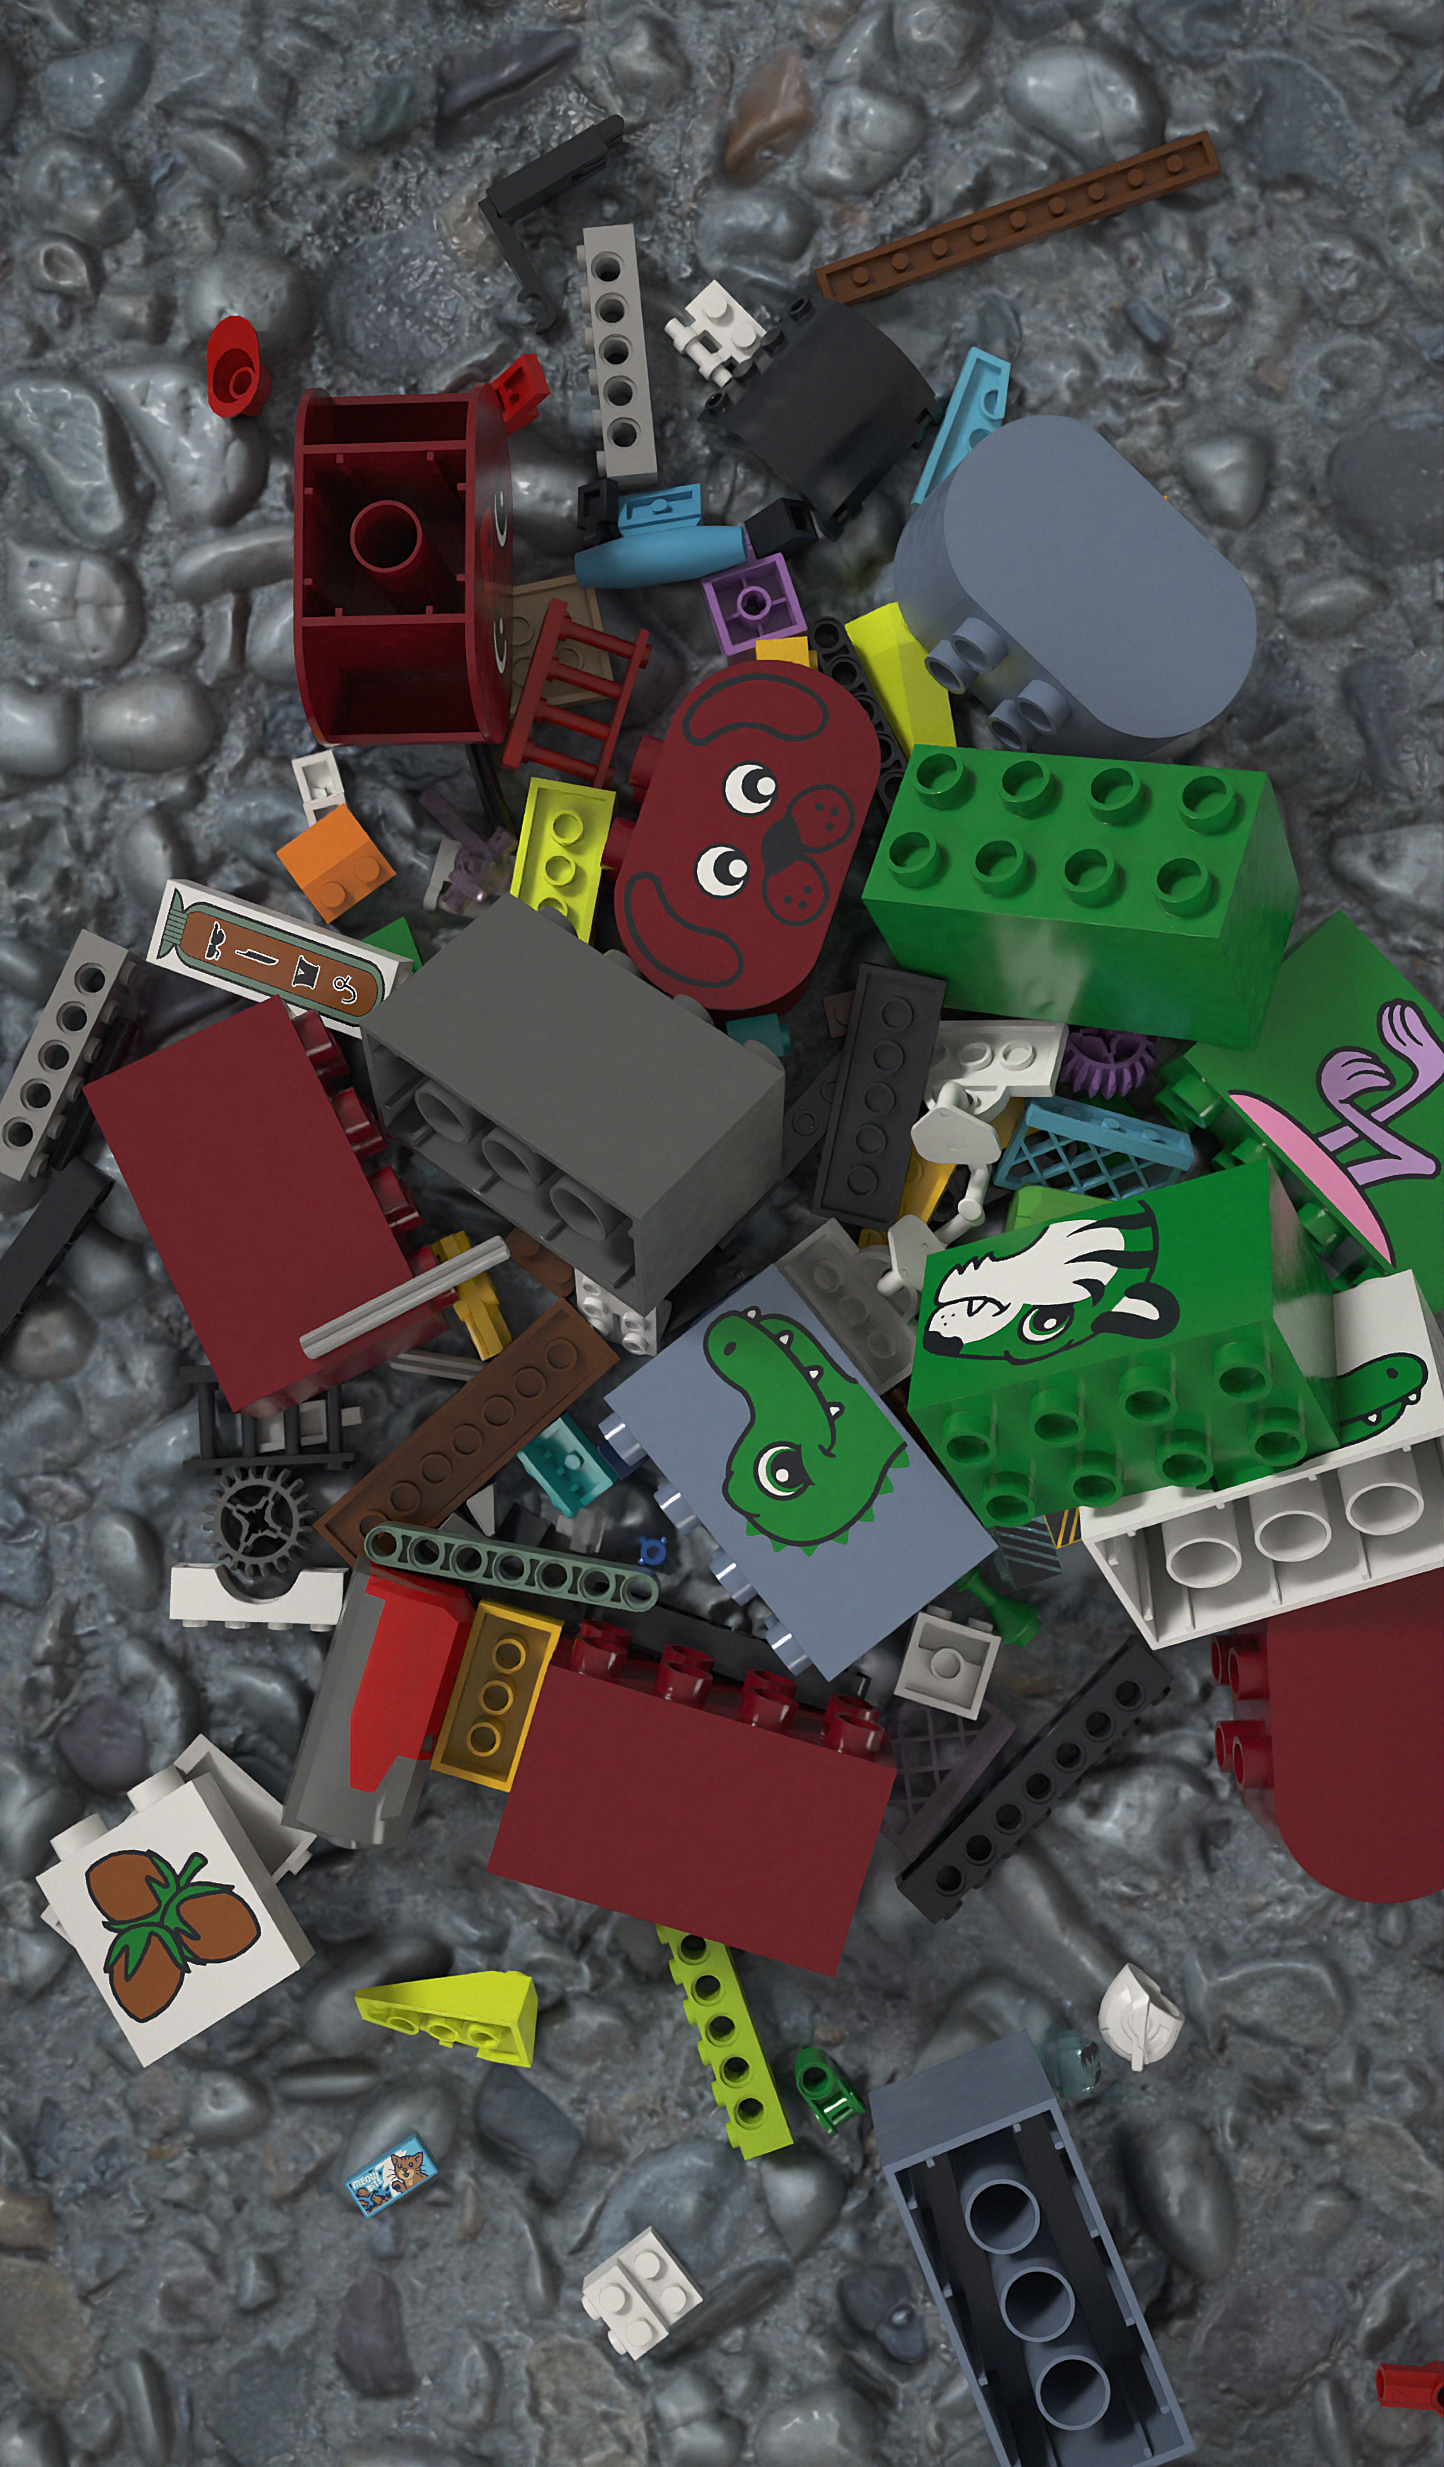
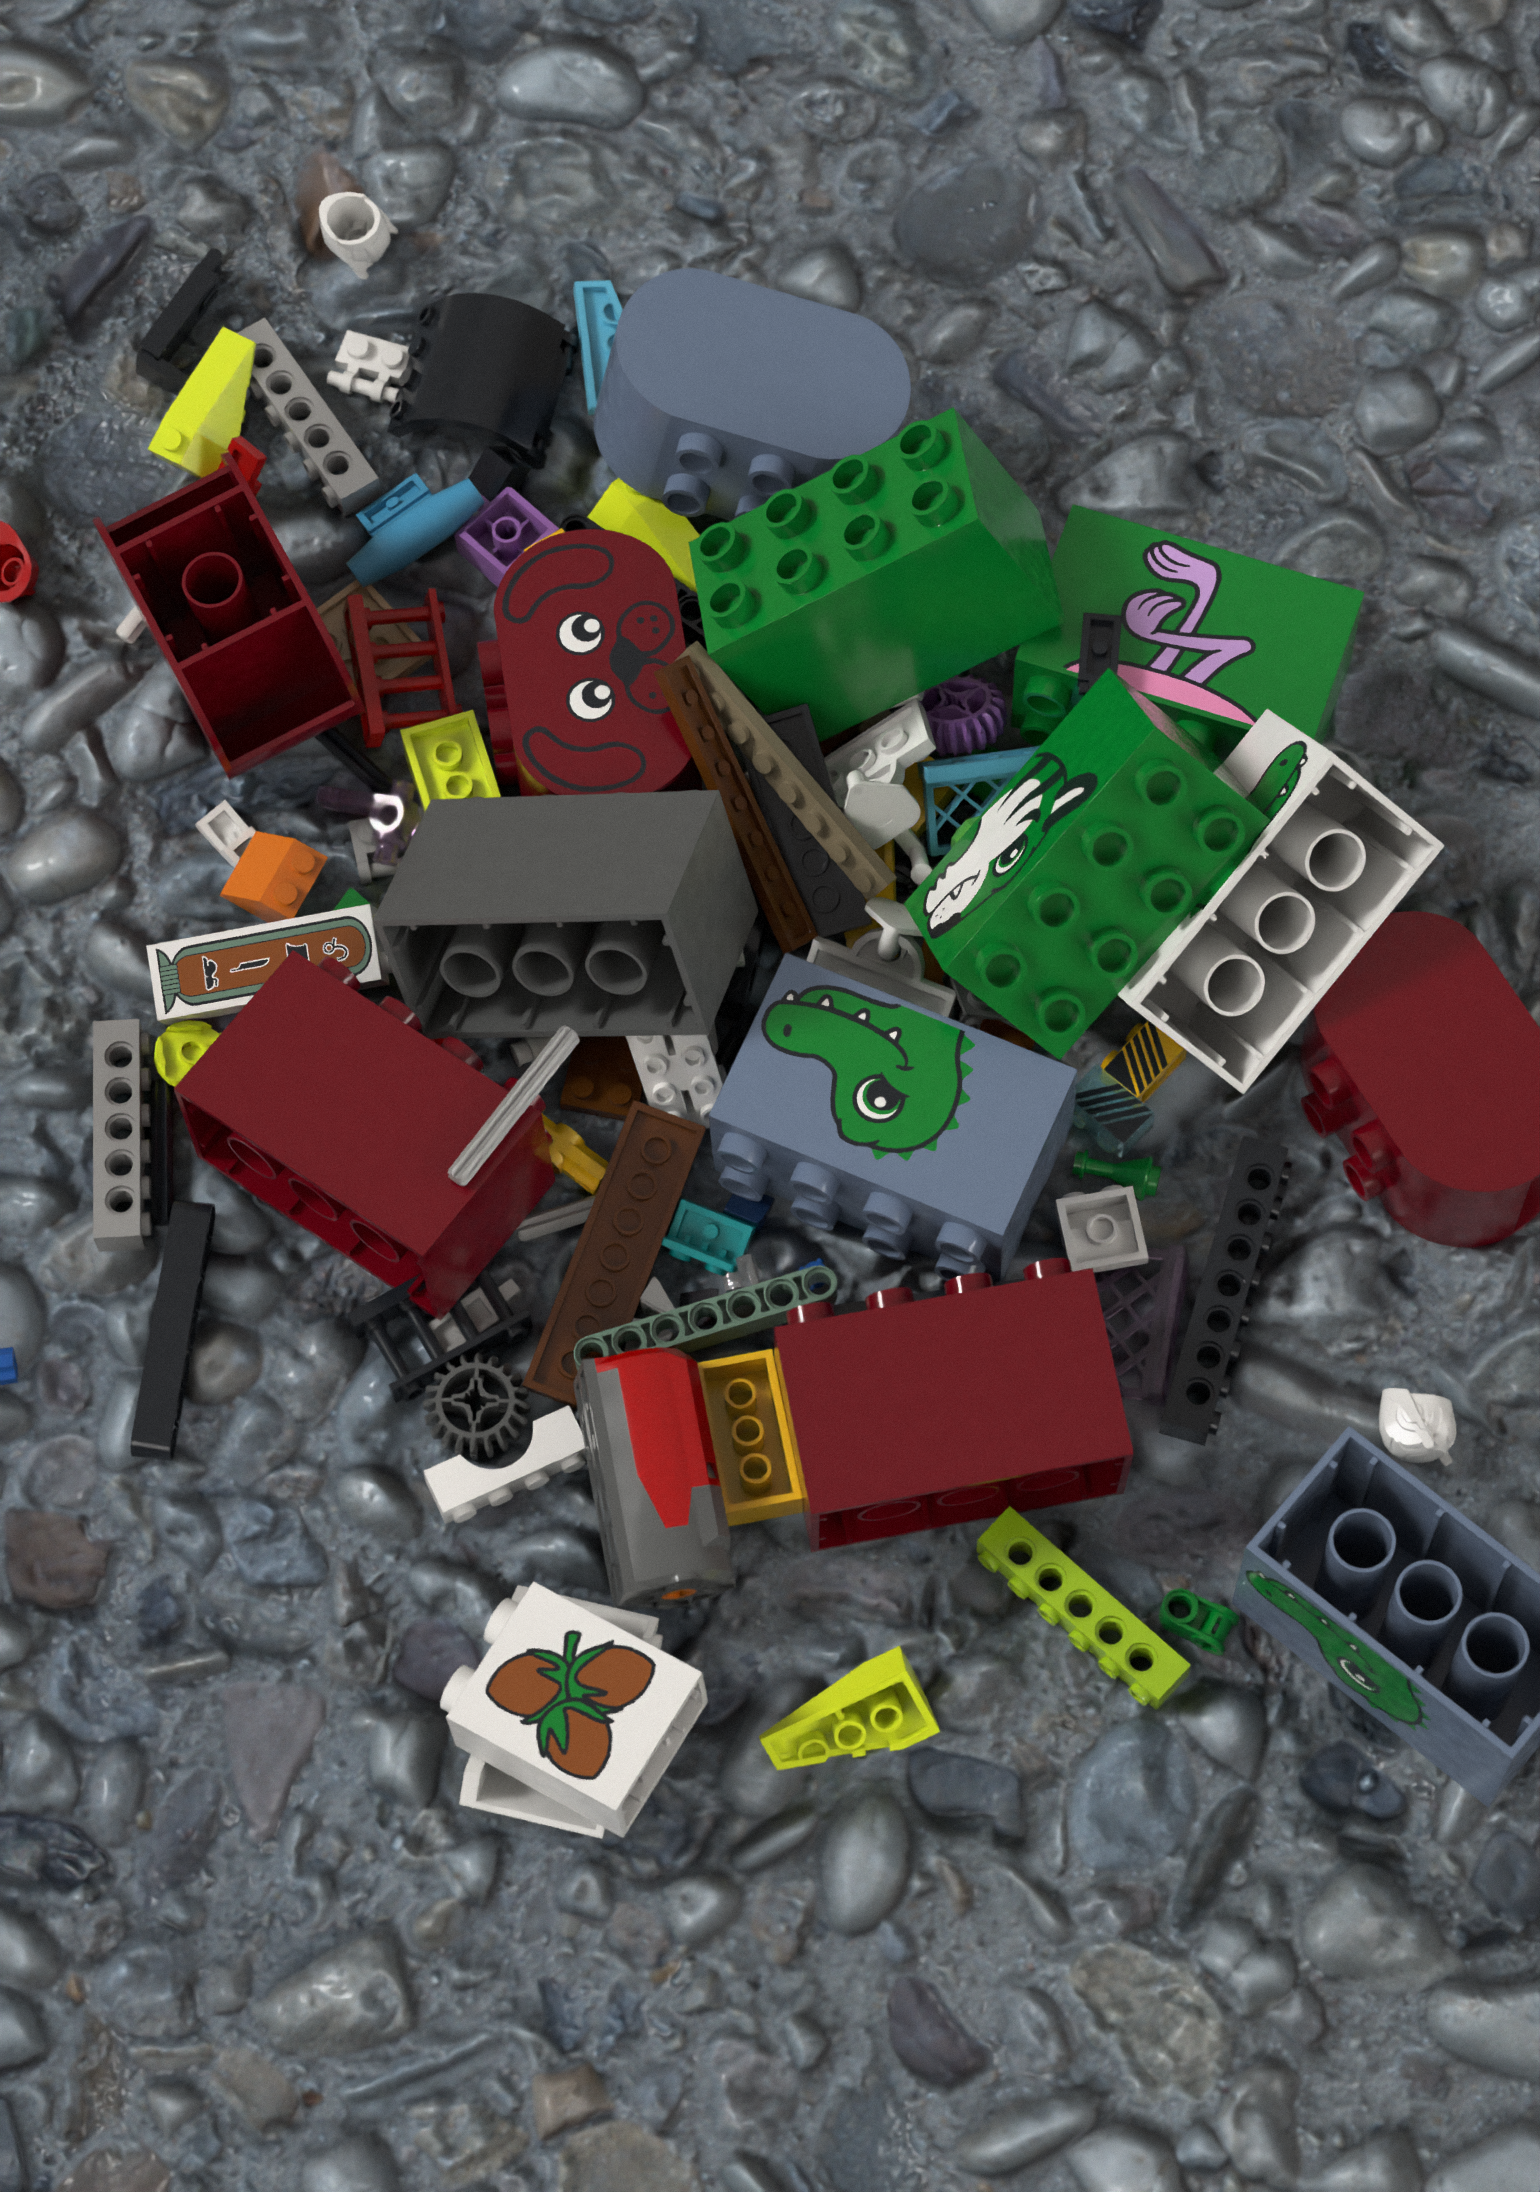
camera: 25 degrees left, 20 degrees down
tile [344,2131,440,2219] -> none
black plate [577,478,619,551] -> none
white plate [581,2225,703,2360] -> none
reddish brown plate [814,130,1221,308] -> none
none -> neon yellow wedge [148,327,256,479]
none -> neon yellow tile [154,1020,221,1087]
none -> white helmet [319,192,398,279]
none -> reddish brown plate [653,655,818,954]
none -> dark tan plate [675,641,897,901]
none -> black hinge [1077,613,1122,695]

